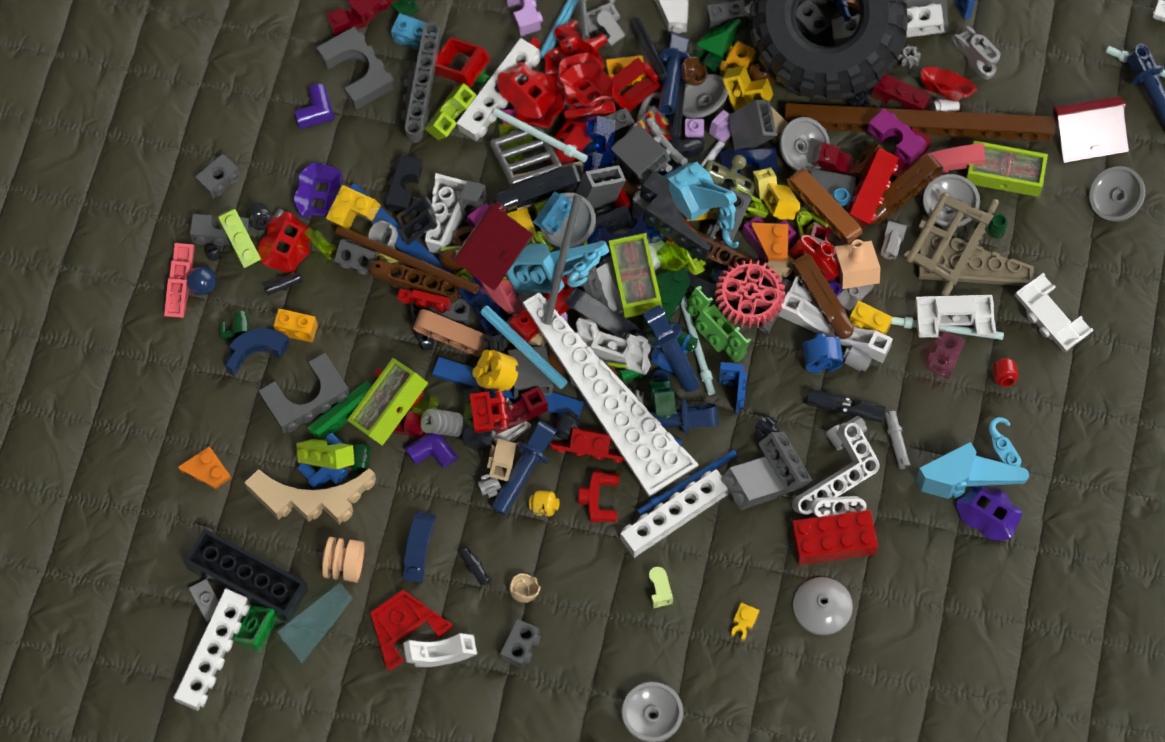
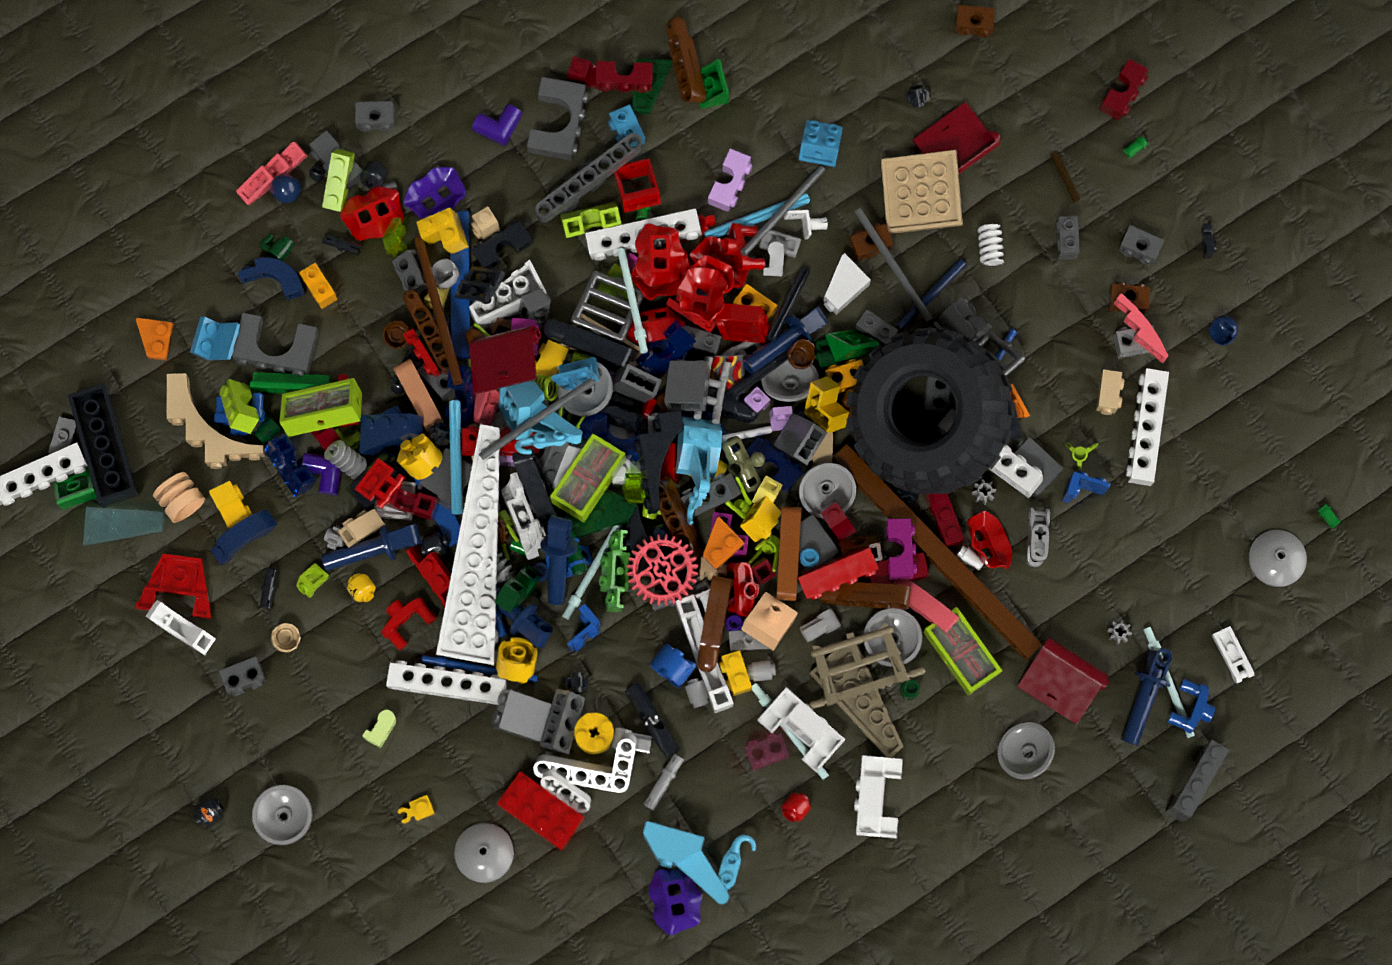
camera: 40 degrees right, 10 degrees up
none -> dark azure bracket [190,317,240,360]
none -> yellow brick [209,481,253,529]
none -> clear blue arch [264,433,316,497]
none -> lime bracket [296,563,329,598]
none -> dark blue wedge [360,414,423,456]
none -> reddish brown hair [382,320,410,349]
none -> tan brick [471,207,500,242]
none -> yellow brick [496,638,538,684]
none -> yellow brick [574,713,614,755]
none -> light grey brick [747,660,776,682]
none -> light grey gear [1107,620,1132,645]

